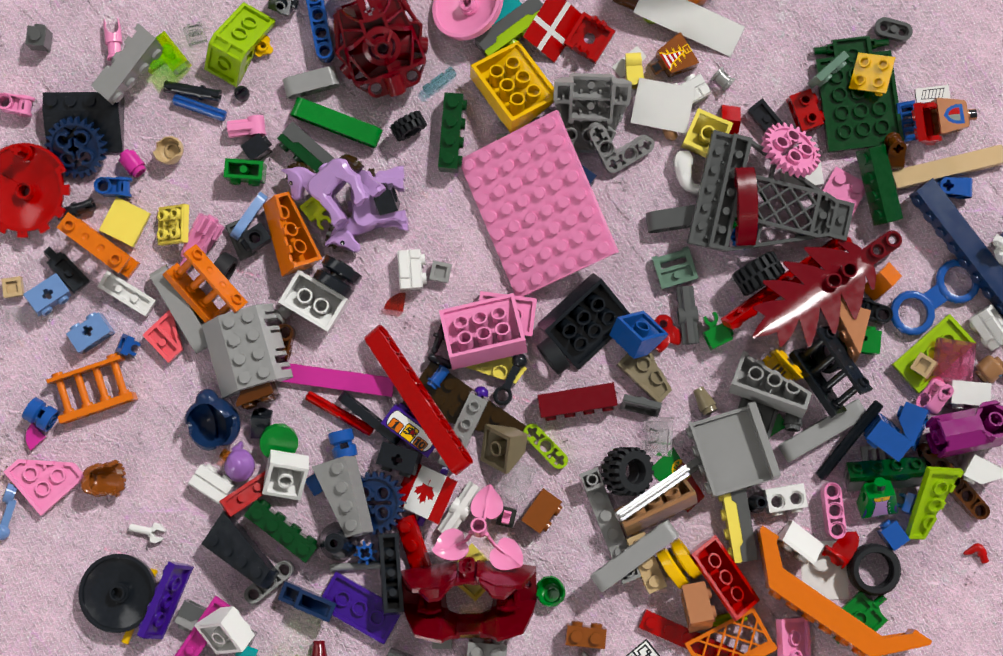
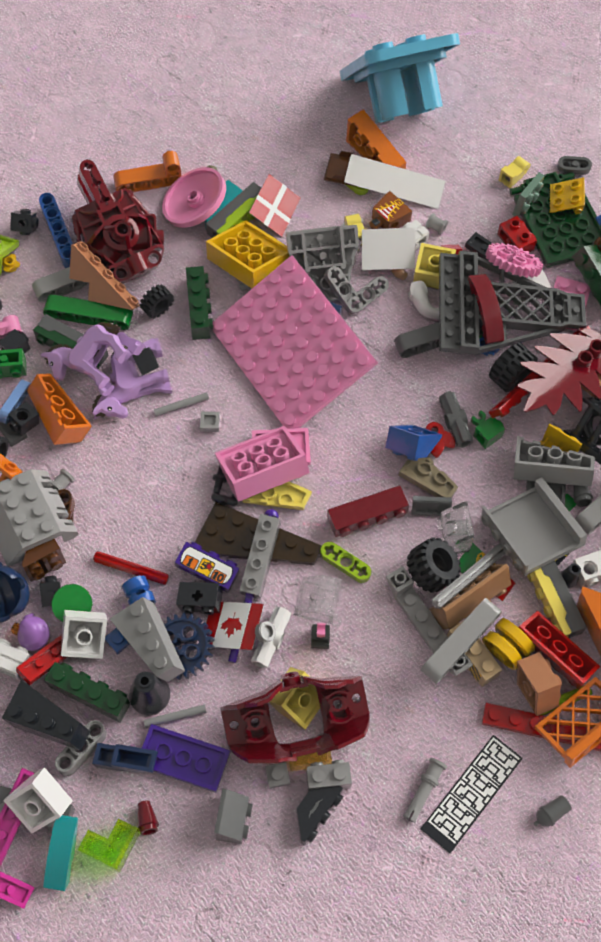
camera: 15 degrees left, 20 degrees down
white slope [278,269,350,332] -> none
dark pink tile [281,362,394,397] -> none
neon yellow plate [299,197,332,231] -> none
black wheel [312,255,362,300] -> none
black beam [338,391,401,445] -> none
blue gear [353,541,378,566] -> none
red beam [364,325,473,475] -> none
black brick [378,533,404,616] -> none
clear red tile [384,293,406,312] -> none
red plate [396,514,432,569] -> none
white brick [397,249,427,291] -> none
clear light blue axle [422,67,456,96] -> none
blue pin [427,365,450,390] -> none
bright pink plant [432,484,523,571] -> none
dark tan slope [480,424,528,474] -> none
black piece [493,354,527,406] -> none
dark orange brick [521,488,563,534] -> none
green hair [536,576,566,607] -> none
black slope [537,273,630,370] -> none
black tyre [537,337,570,375] -> none
red piece [564,12,616,64] -> none
dark orange brick [565,621,607,649] -> none
sand green plate [651,246,698,290] -> none
dark tan cone [693,386,717,416] -> none
none -> nougat slope [69,241,140,310]
none -> light grey bar [154,392,209,416]
none -> light grey tile [255,621,276,643]
none -> light yellow leg [498,156,531,188]

